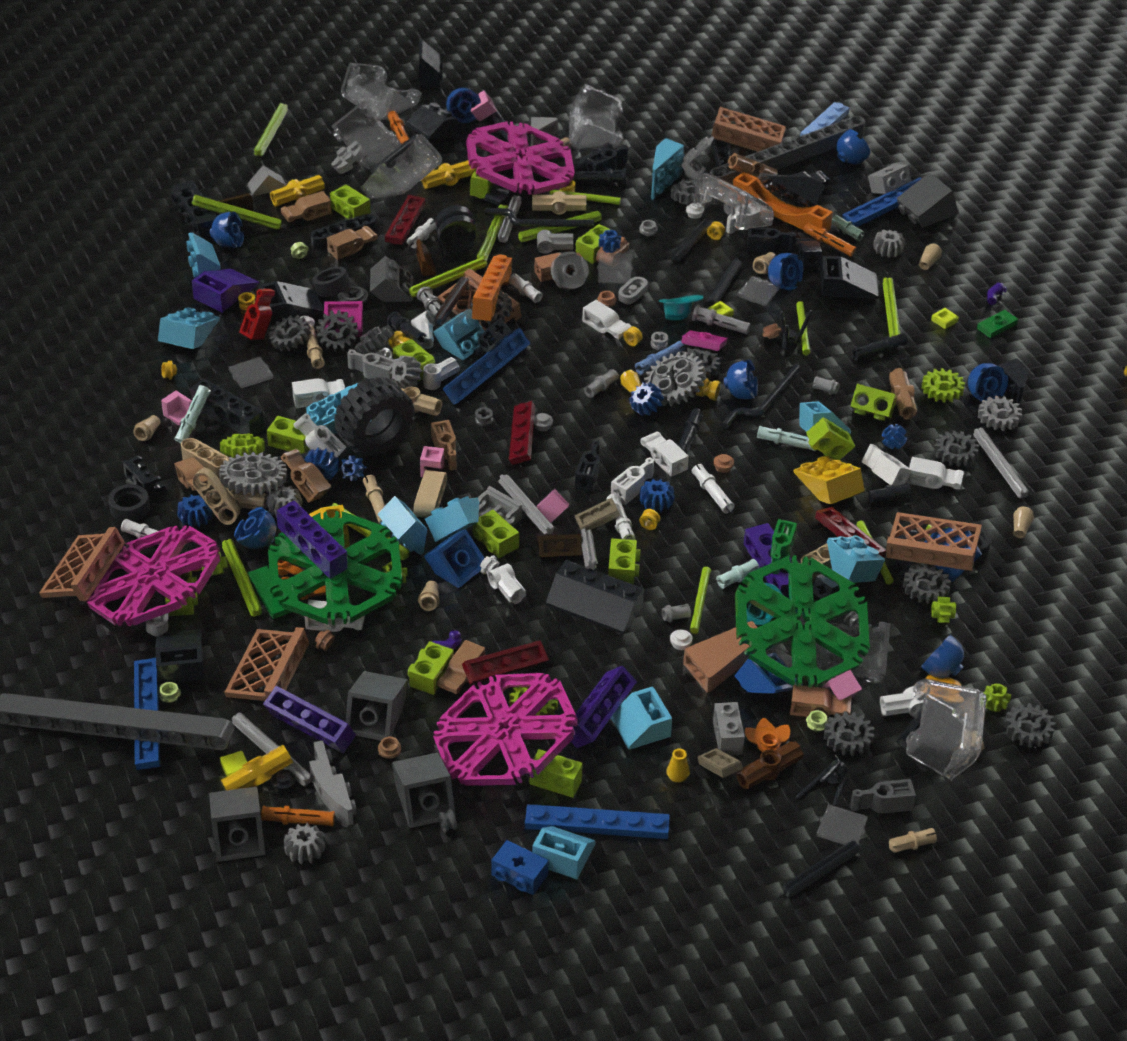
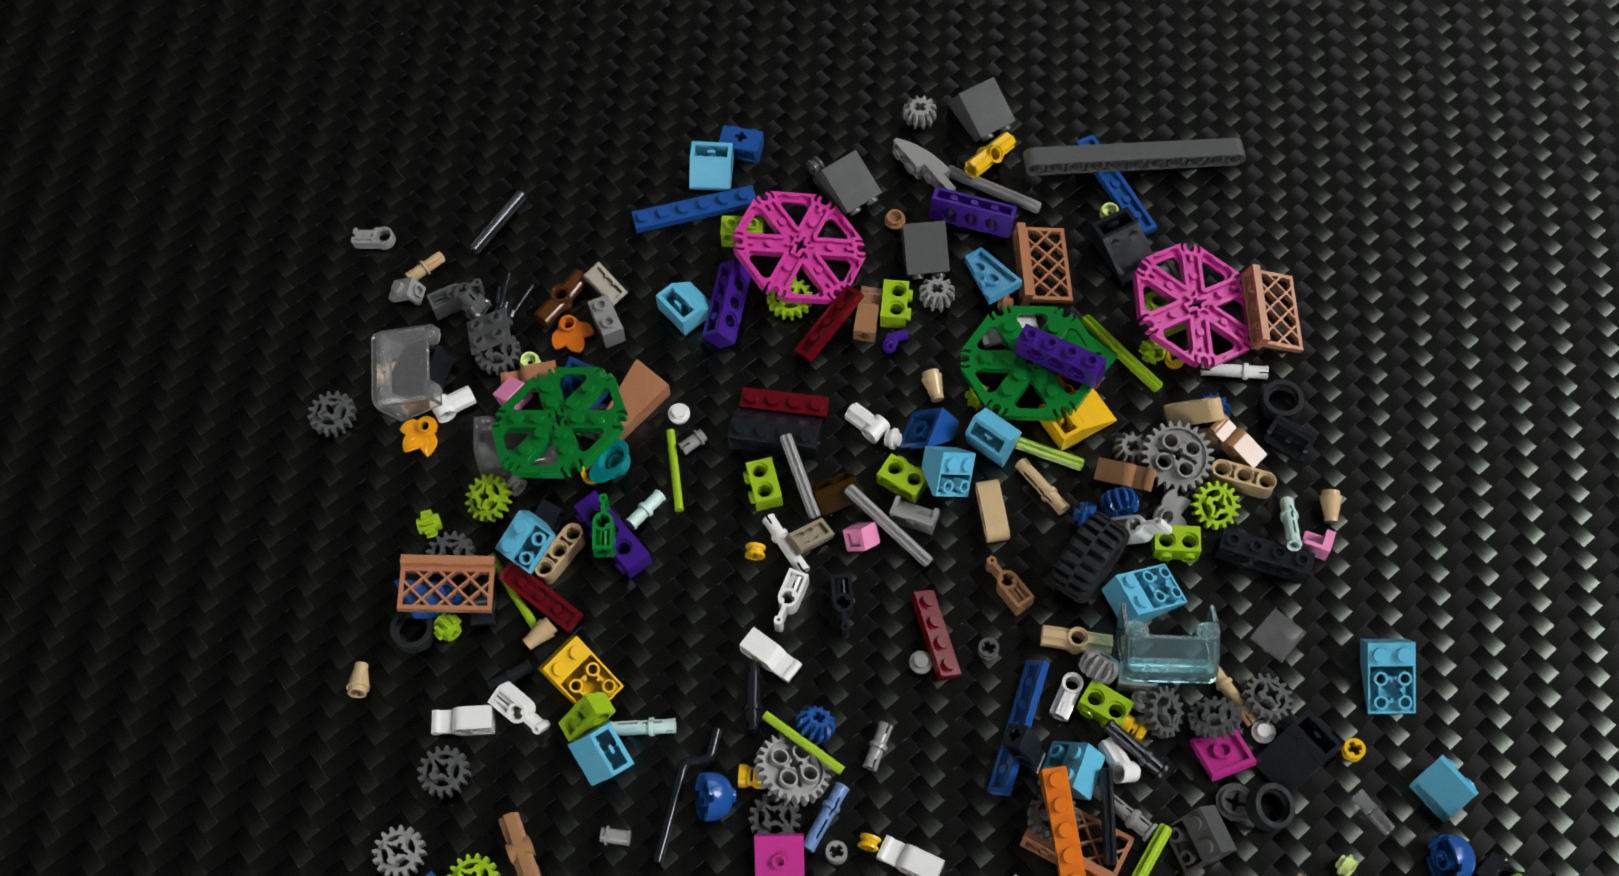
camera: 165 degrees right, 20 degrees up
yellow plate [161,361,177,380] -> none
dark purple slope [192,269,259,313] -> none
neon yellow tile [220,751,247,776] -> none
blue cylinder [234,507,277,550] -> none
red piece [239,289,275,340] -> none
orange pin [261,806,335,827] -> none
white piece [292,379,345,408] -> none
bright pink panel [420,446,444,477] -> none
yellow cone [620,370,641,393] -> none
blue gear [640,479,675,512] -> none
yellow cone [666,749,690,782] -> none
white pin [692,464,734,513] -> none
nougat plate [714,454,734,473] -> none
clear piece [816,804,868,845] -> none
lime brick [850,384,897,421] -> none
blue gear [882,424,907,449] -> none
blue cylinder [921,634,964,678] -> none
light grey axle [973,427,1028,499] -> none
lime gear [981,684,1011,712] -> none
none -> light grey piece [351,226,396,250]
none -> light grey bracket [388,277,426,305]
none -> dark grey connector [453,282,493,320]
none -> lime gear [465,473,513,523]
none -> dark grey hinge [467,307,513,355]
none -> tan cone [522,617,558,650]
none -> dark red plate [740,387,829,420]
none -> lime bar [762,711,845,775]
none -> light grey gear [919,275,955,312]
none -> dark azure wing [965,247,1023,305]
none -> clear light blue windscreen [1116,602,1220,684]
none -> light grey plate [1153,488,1191,526]
none -> clear axle [1351,789,1395,835]

